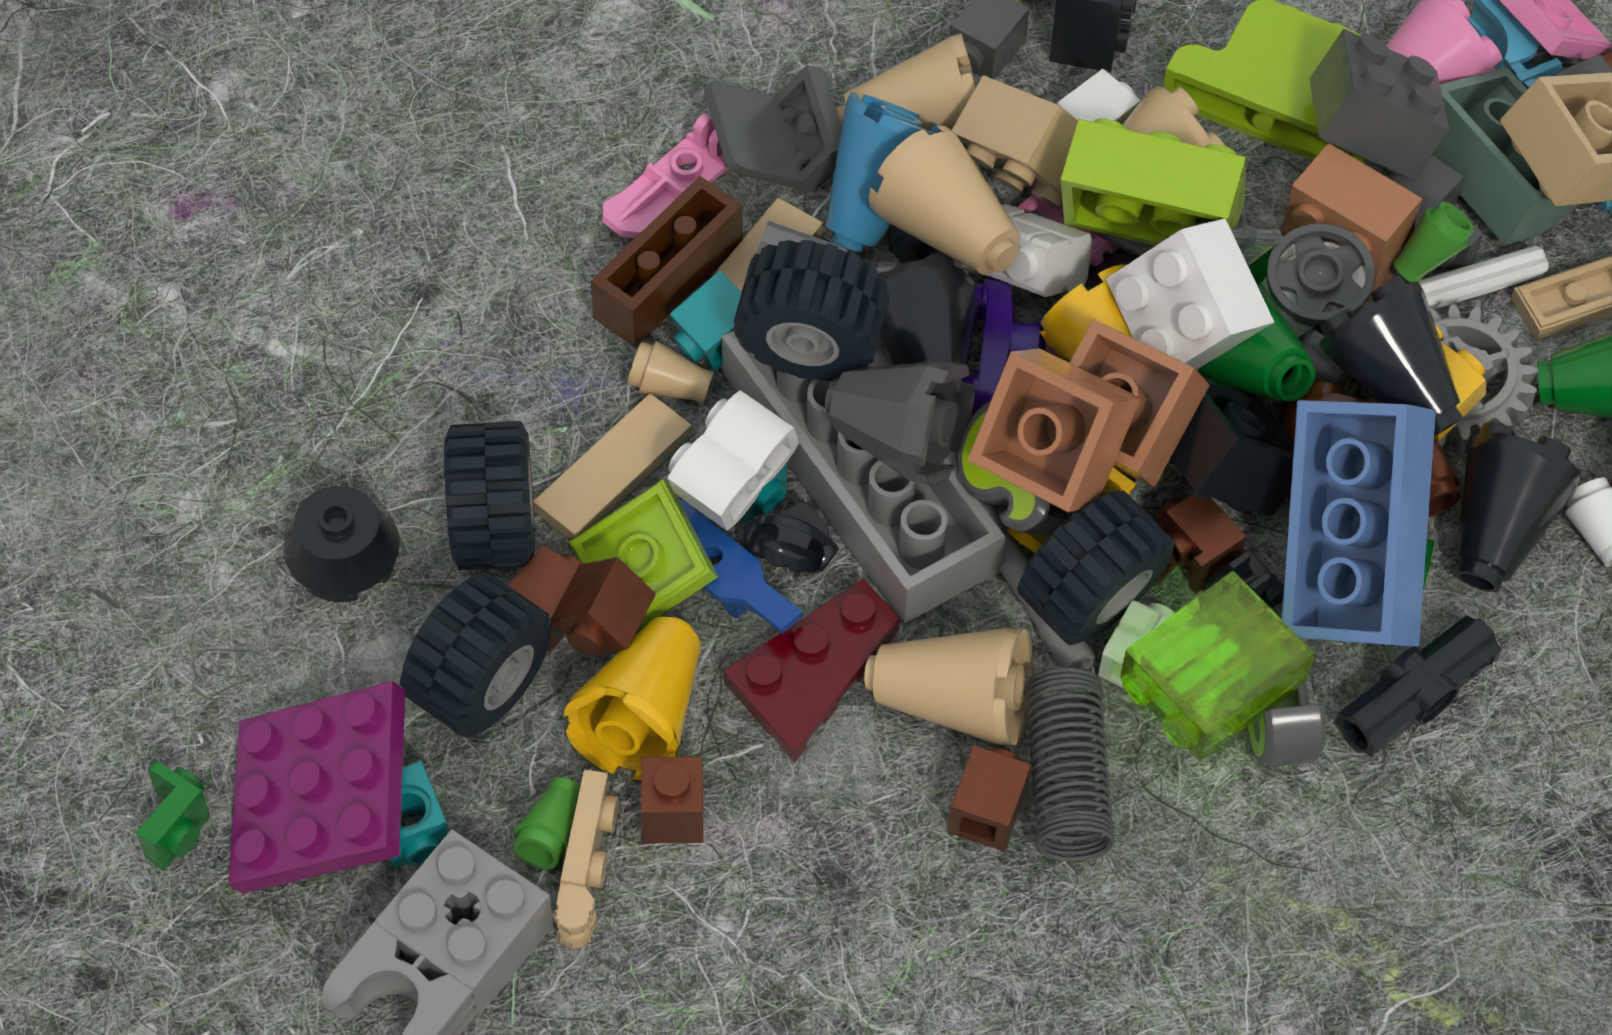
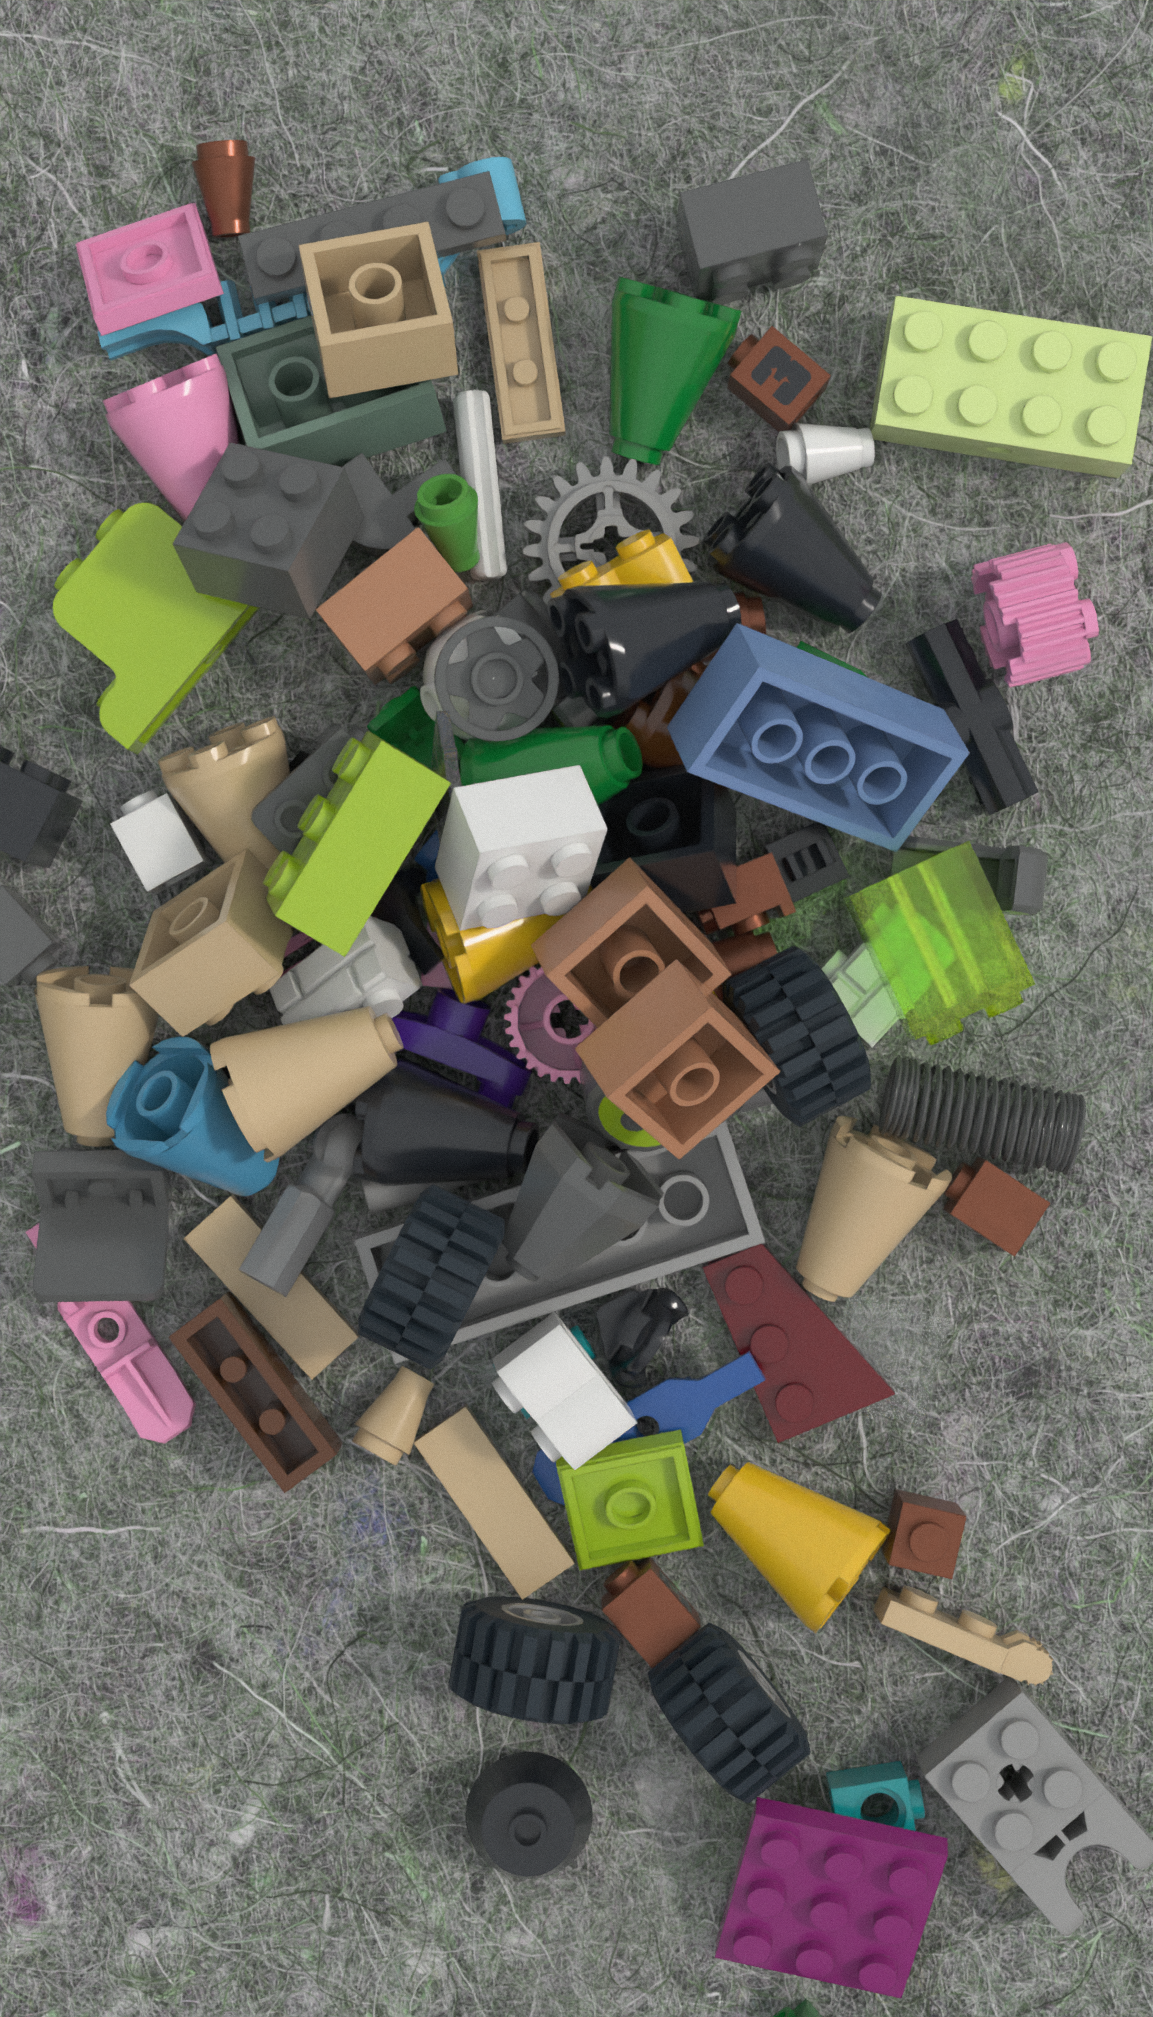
camera: 75 degrees left, 30 degrees up
bright green cone [513,777,580,869] -> none
copper brick [551,557,656,656] -> none
teal brick [670,270,742,371] -> none
none -> bright pink brick [971,542,1099,688]

